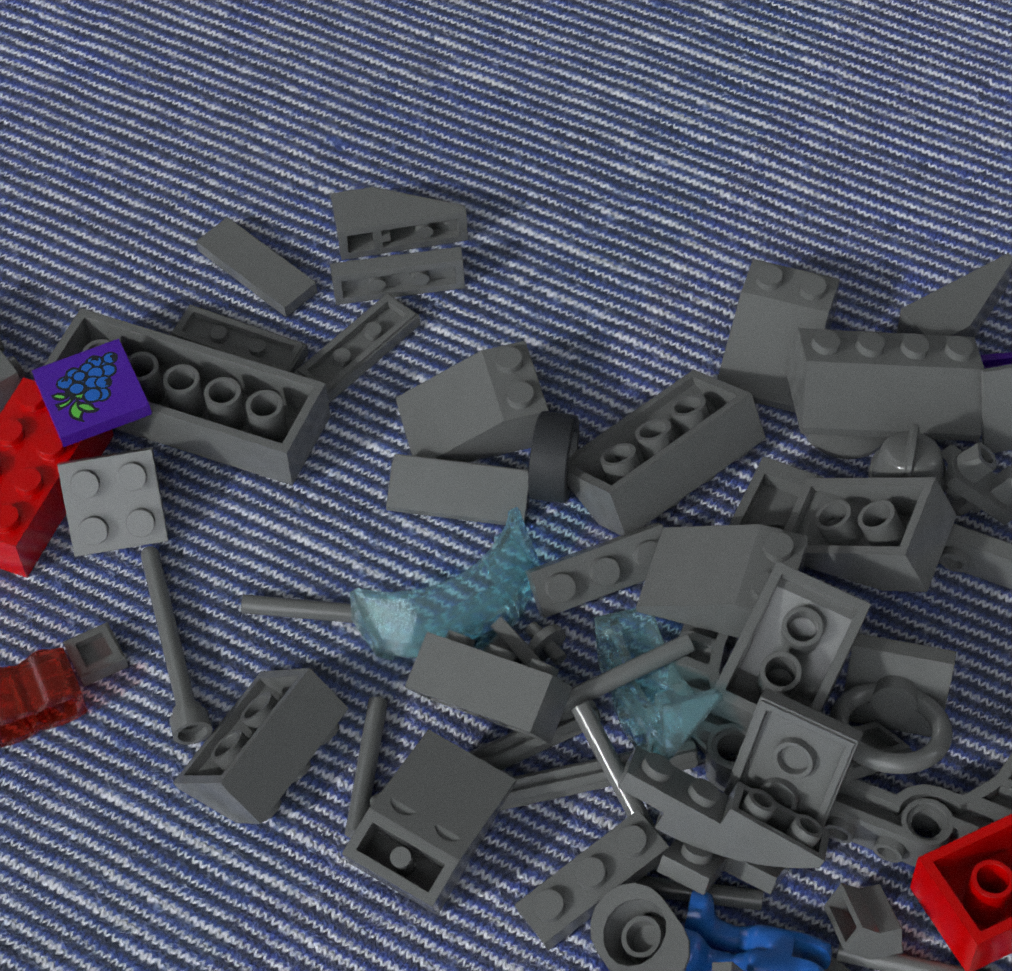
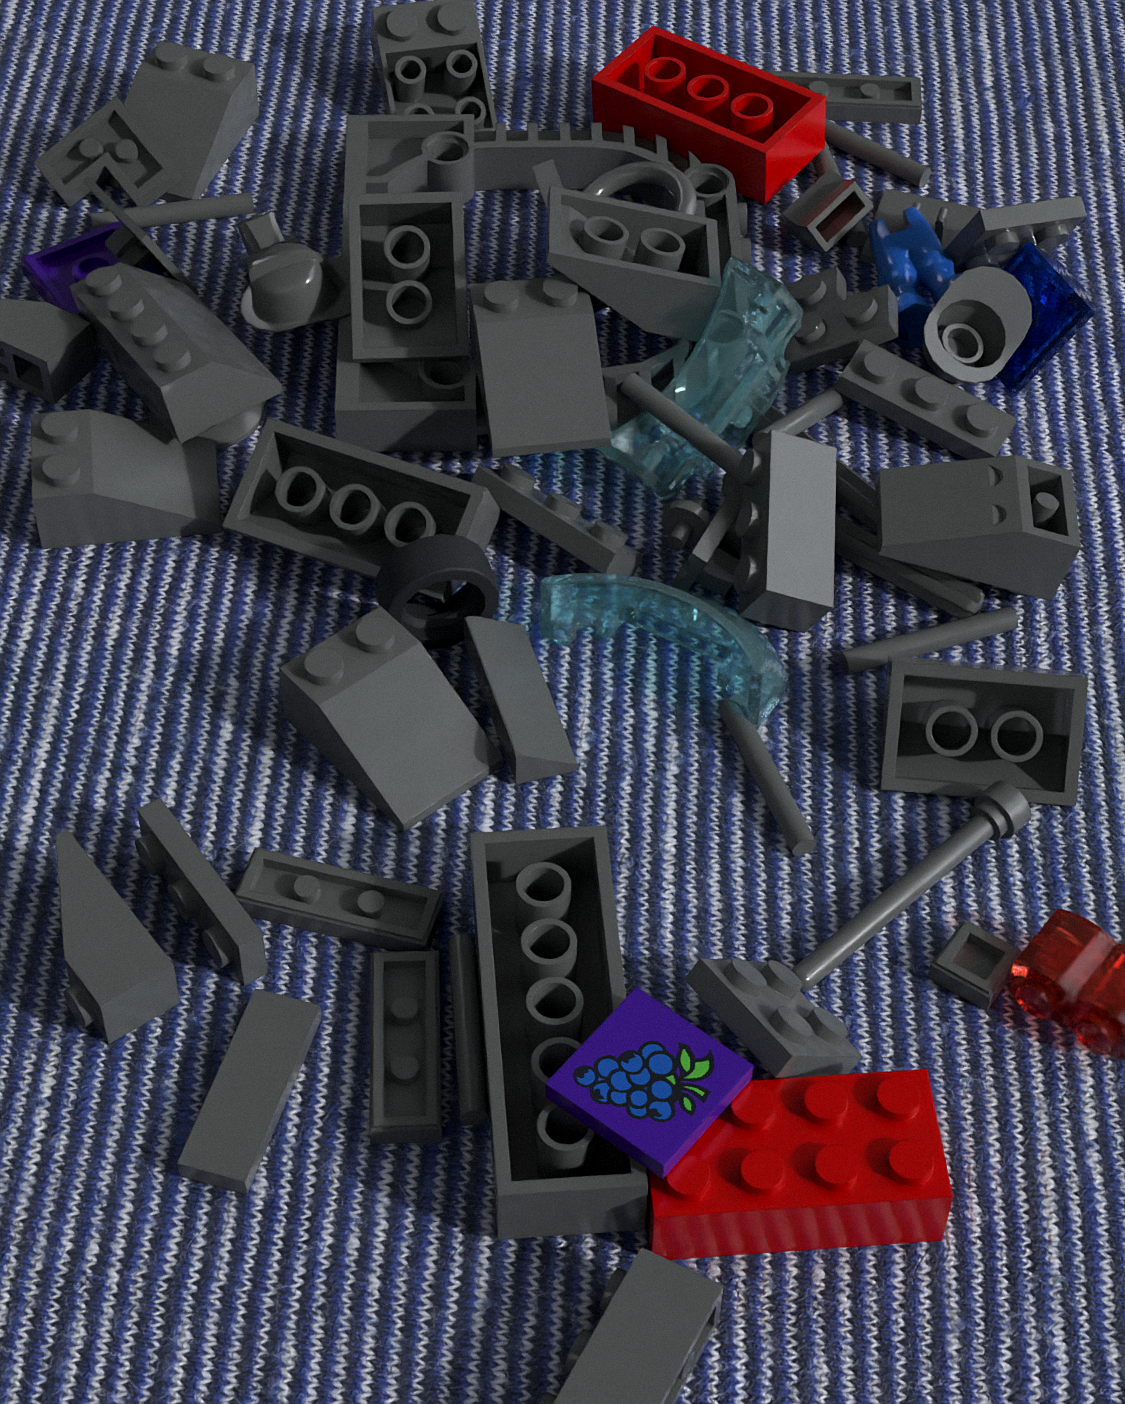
camera: 120 degrees left, 5 degrees down
dark grey slope [617,746,830,868] -> none
dark grey tile [724,687,864,828] -> none

